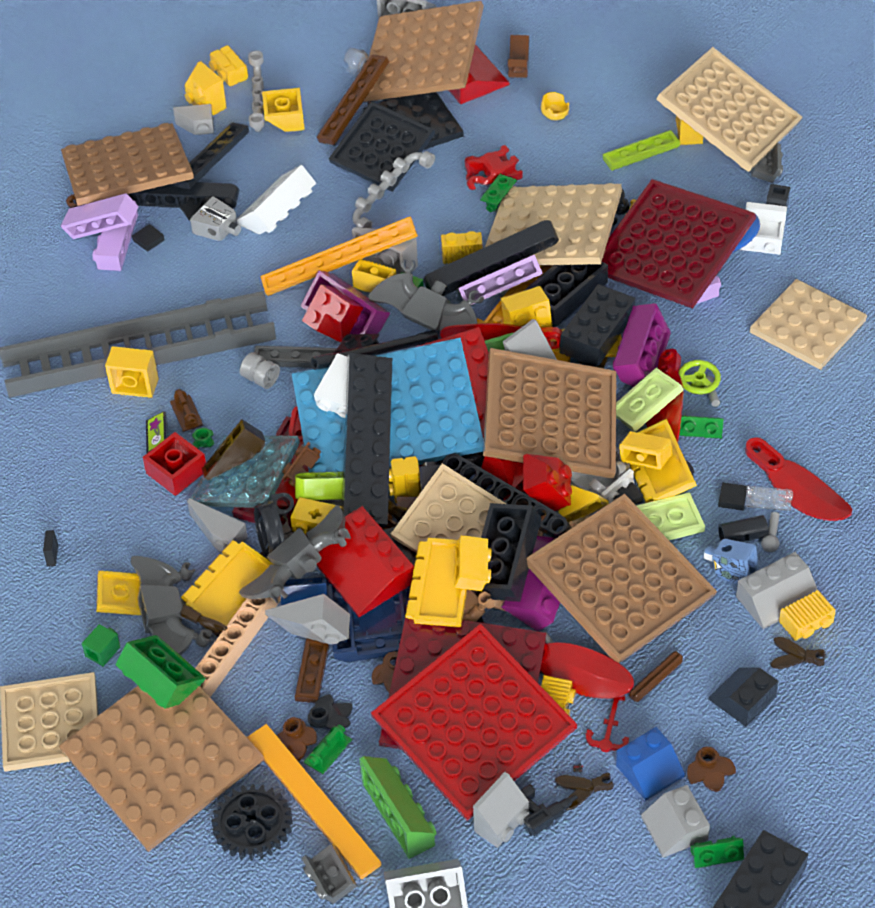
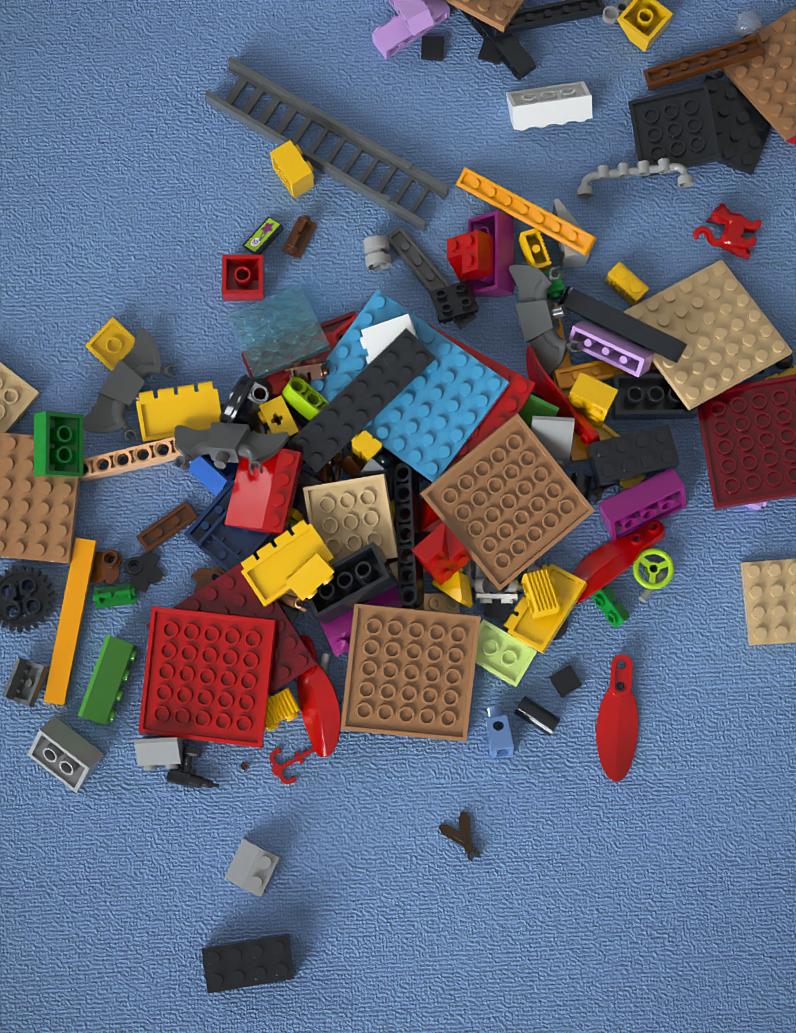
camera: 45 degrees right, 30 degrees up
black piece [43,530,58,567] -> none
green brick [81,624,120,667] -> none
dark brown piece [180,605,228,637] -> none
light grey slope [187,498,248,552] -> none
light grey torso [190,196,241,241] -> none
green plate [192,428,214,449] -> none
dark brown slope [202,419,266,480] -> none
light grey slope [265,594,350,644] -> none
black piece [311,330,438,370] -> none
green hinge [480,174,517,212] -> none
dark brown piece [555,773,614,810] -> none
yellowish green plate [616,368,683,432] -> none
blue slope [616,727,685,801] -> none
reddish brown axle [629,651,683,702] -> none
reddish brown plate [687,746,736,792] -> none
green hinge [690,836,744,868] -> none
black slope [709,667,779,727] -> none
light grey slope [736,552,818,629] -> none
clear hinge [746,486,793,511] -> none
light grey bar [761,512,780,552] -> none
yellow brick [779,590,836,641] -> none

